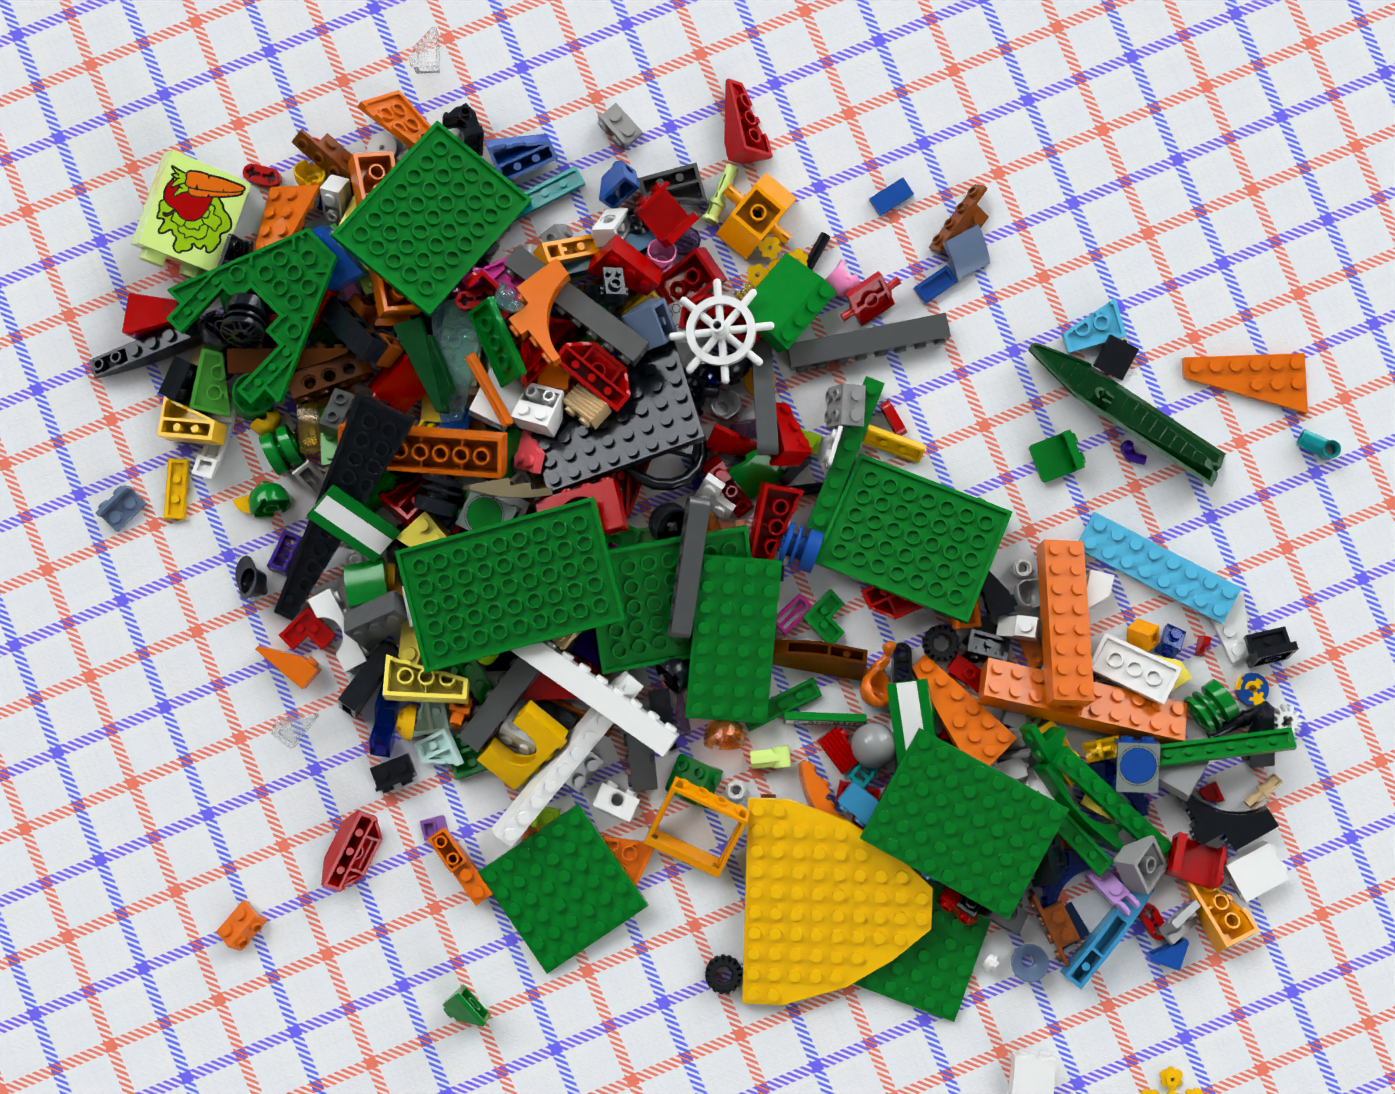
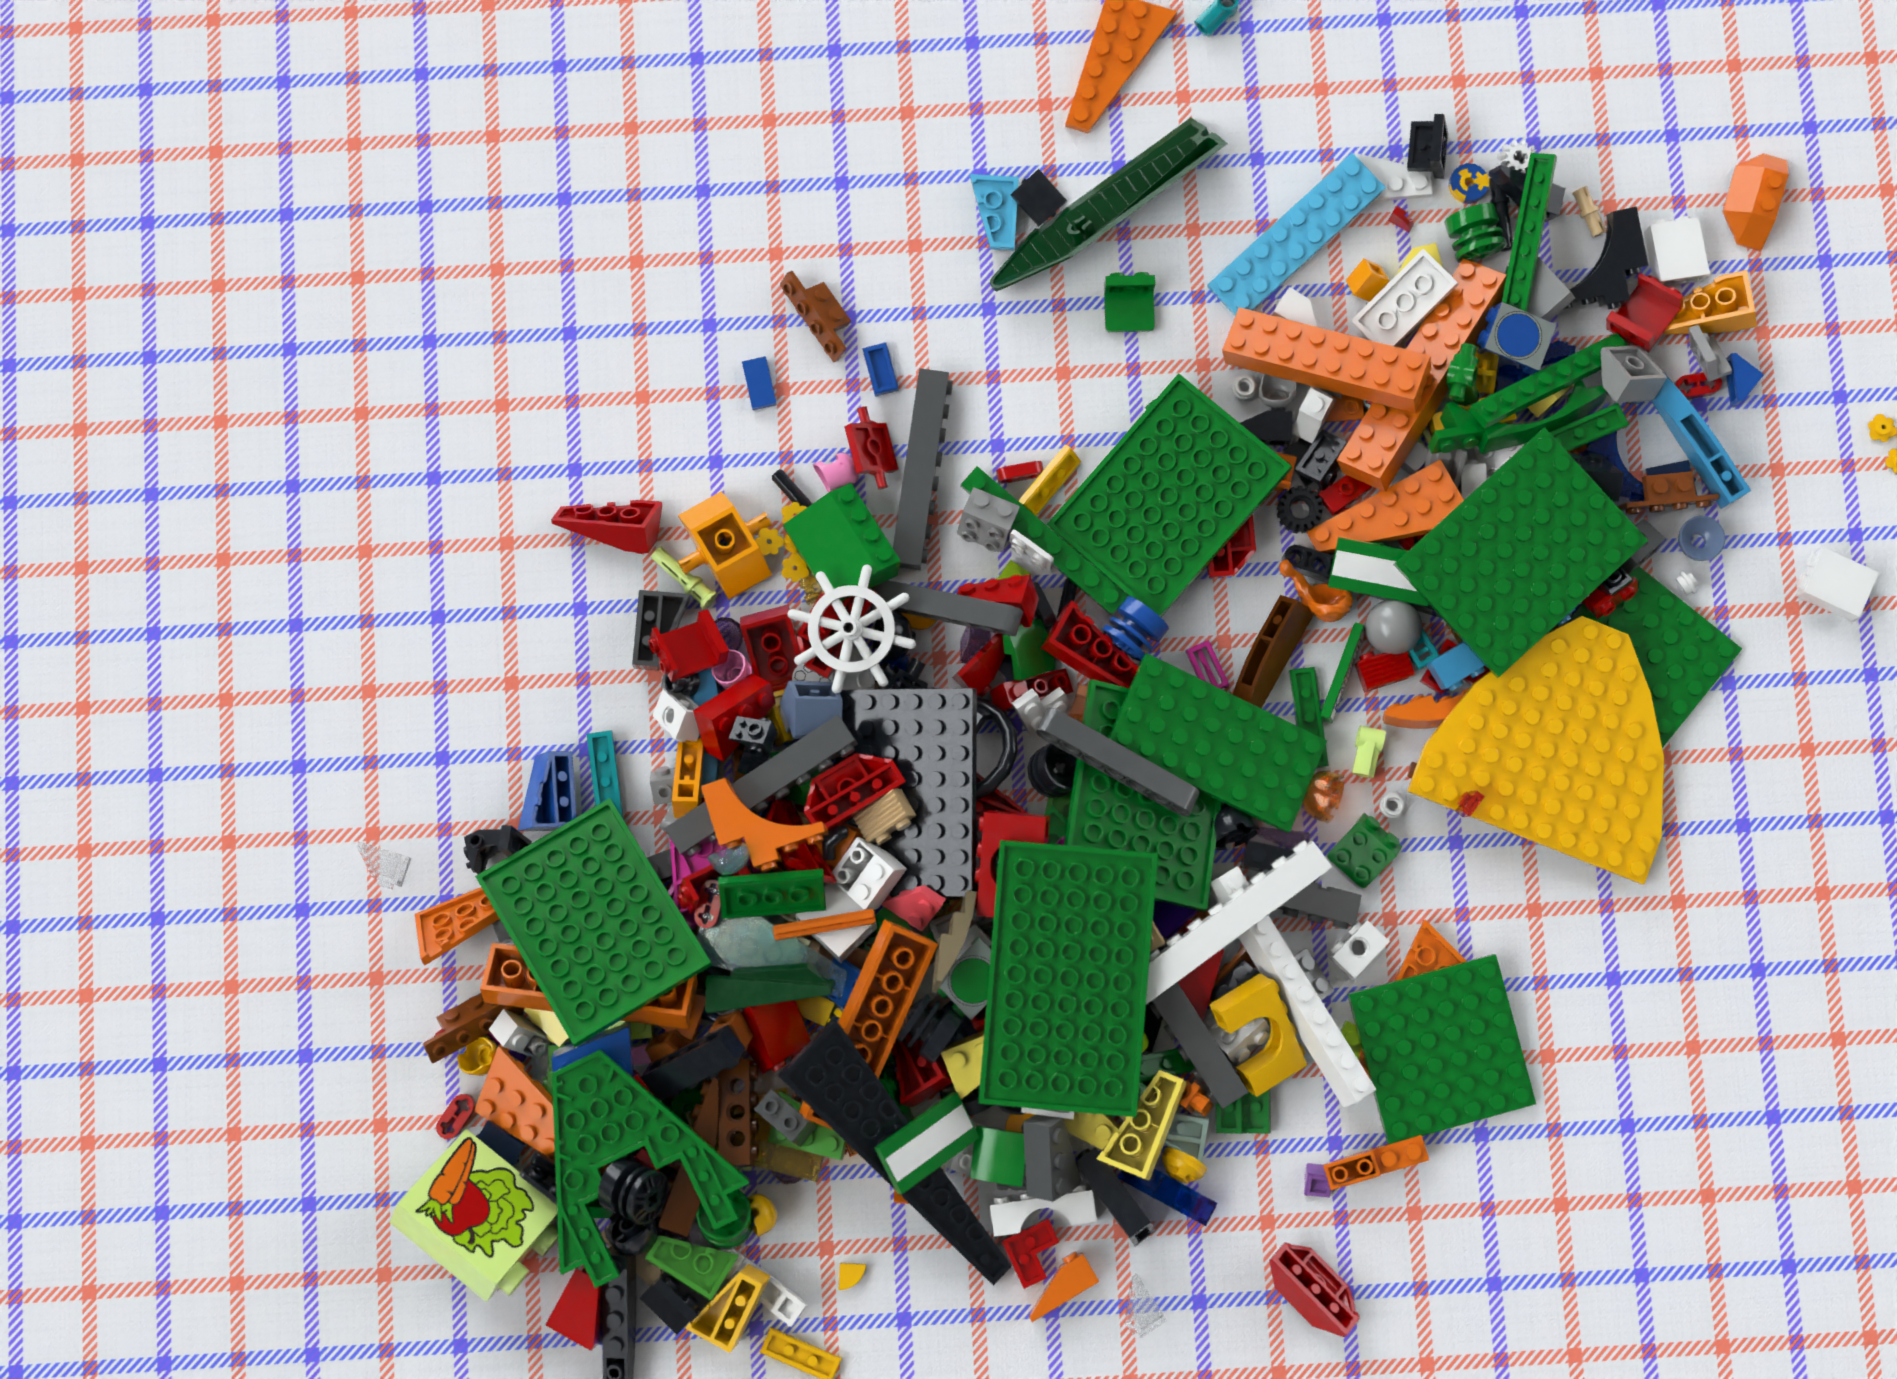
camera: 70 degrees left, 5 degrees down
black piece [235,556,268,600] -> none
green cylinder [248,481,291,518] -> none
green wheel [259,424,306,476] -> none
dark purple slope [267,530,302,577] -> none
white slope [292,460,325,499] -> none
white piece [367,134,397,156] -> none
black bracket [370,753,417,794] -> none
yellow tile [386,563,398,584] -> none
light aqua wing [414,727,464,766] -> none
green slope [443,984,491,1026] -> none
light grey bracket [598,103,643,149] -> none
blue torso [599,160,640,209] -> none
light orange window [644,776,751,878] -> none
black tyre [705,954,742,995] -> none
light grey hair [709,390,742,421] -> none
green plate [801,589,845,644] -> none
sand blue slope [942,225,990,281] -> none
lavender hinge [1085,869,1141,917] -> none
dark purple arm [1120,440,1147,465] -> none
clear blue bracket [1154,623,1186,659] -> none
red tile [1196,781,1225,802] -> none
none -> dark blue piece [476,1120,526,1167]
none -> black arm [822,825,849,861]
none -> green piece [1447,343,1479,406]
none -> clear red plate [1455,790,1485,817]
none -> orange wedge [1722,153,1789,251]

